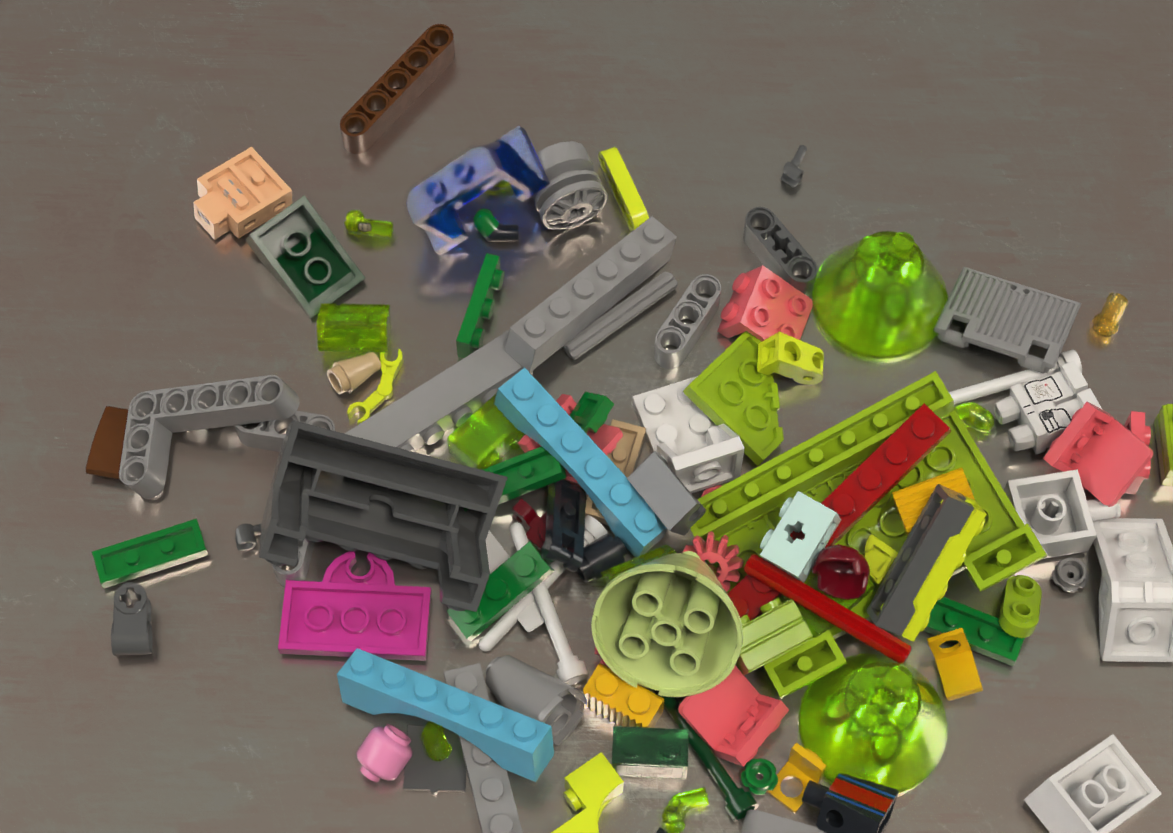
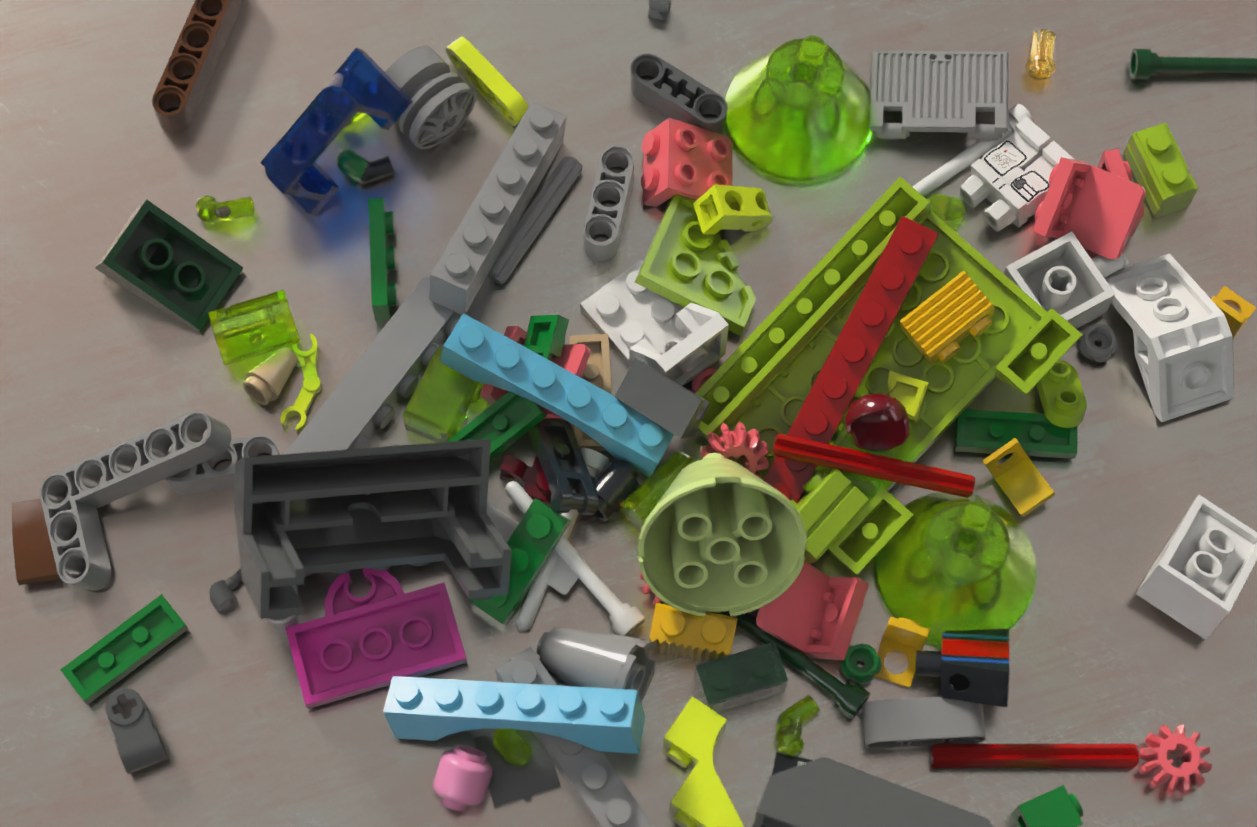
camera: 20 degrees left, 5 degrees up
light nougat piece [193,147,292,240] -> none
light aqua brick [760,491,841,583] -> none
dark grey piece [866,484,987,642] -> none

